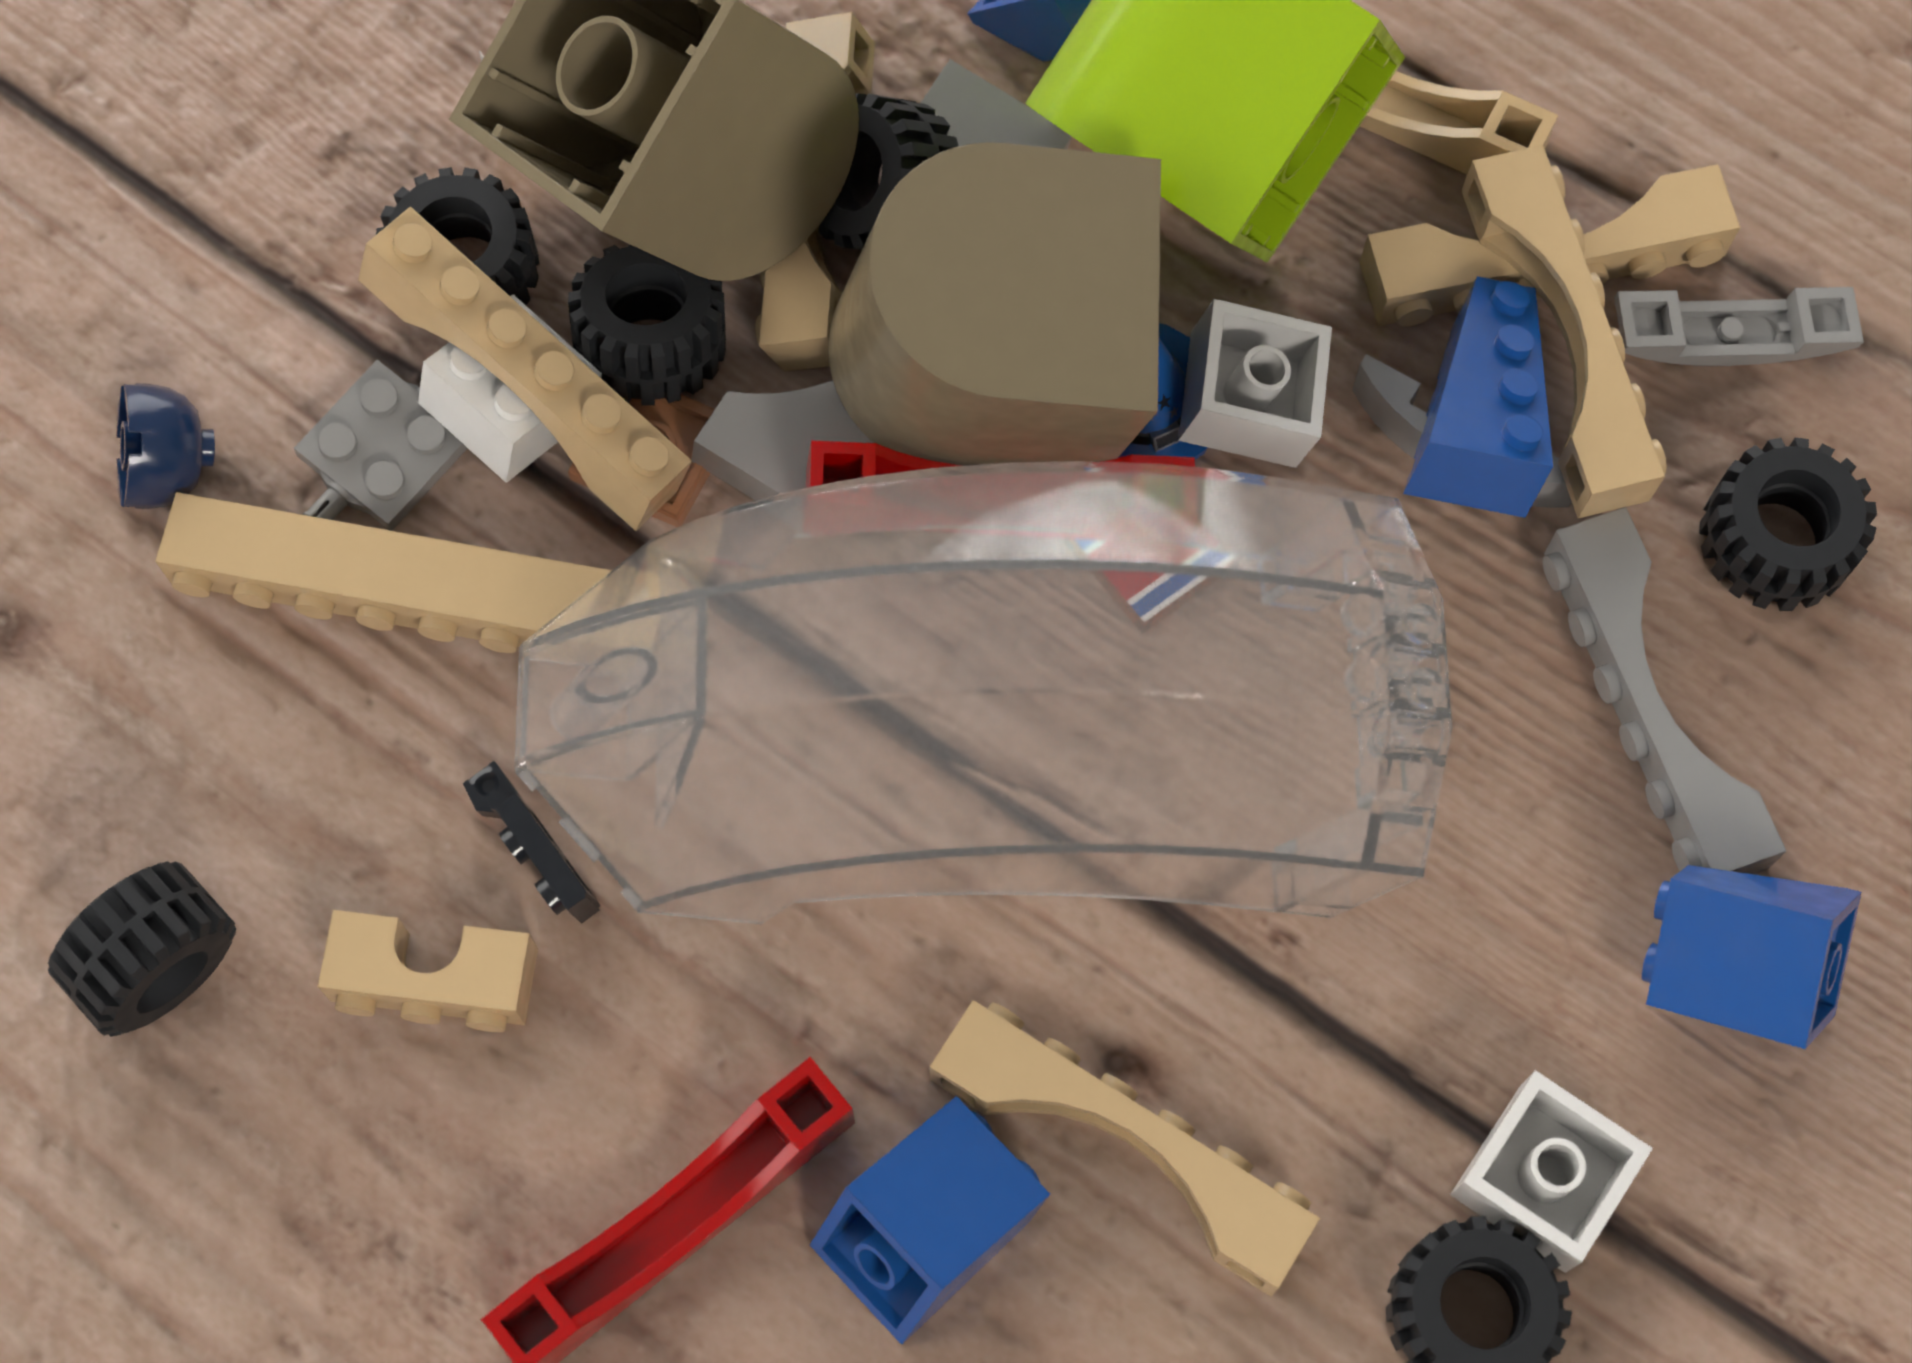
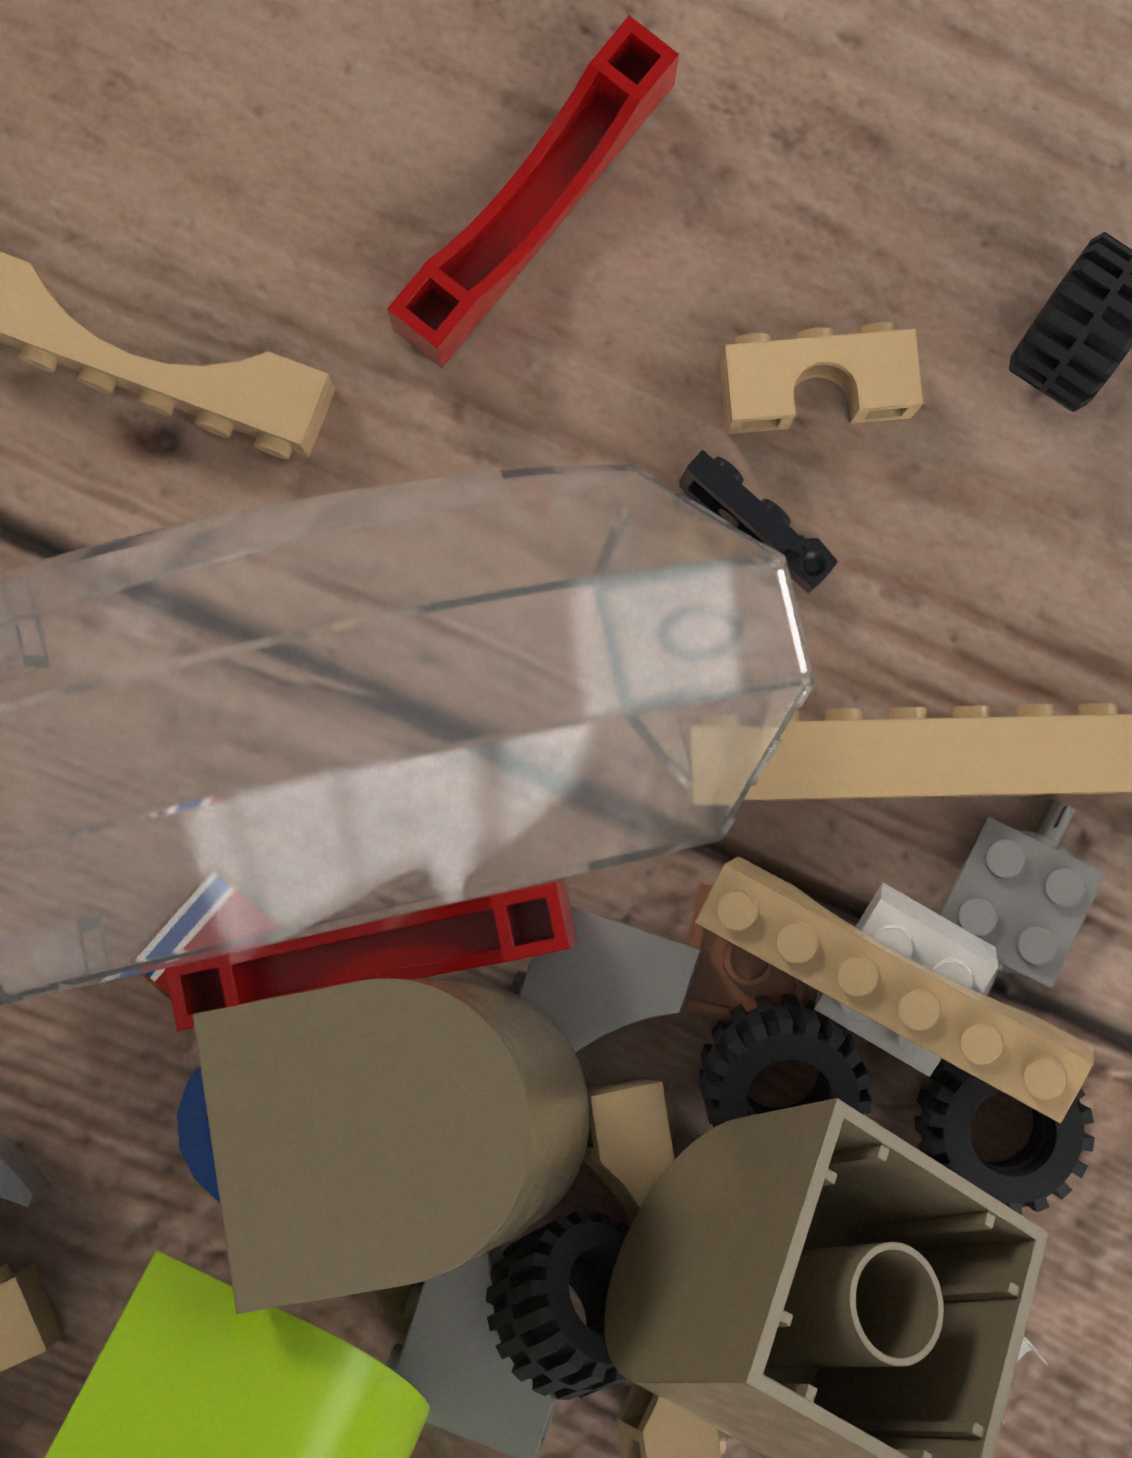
camera: 165 degrees right, 15 degrees up
blue slope [809,1096,1050,1345] -> none
white brick [1178,299,1332,468] -> none

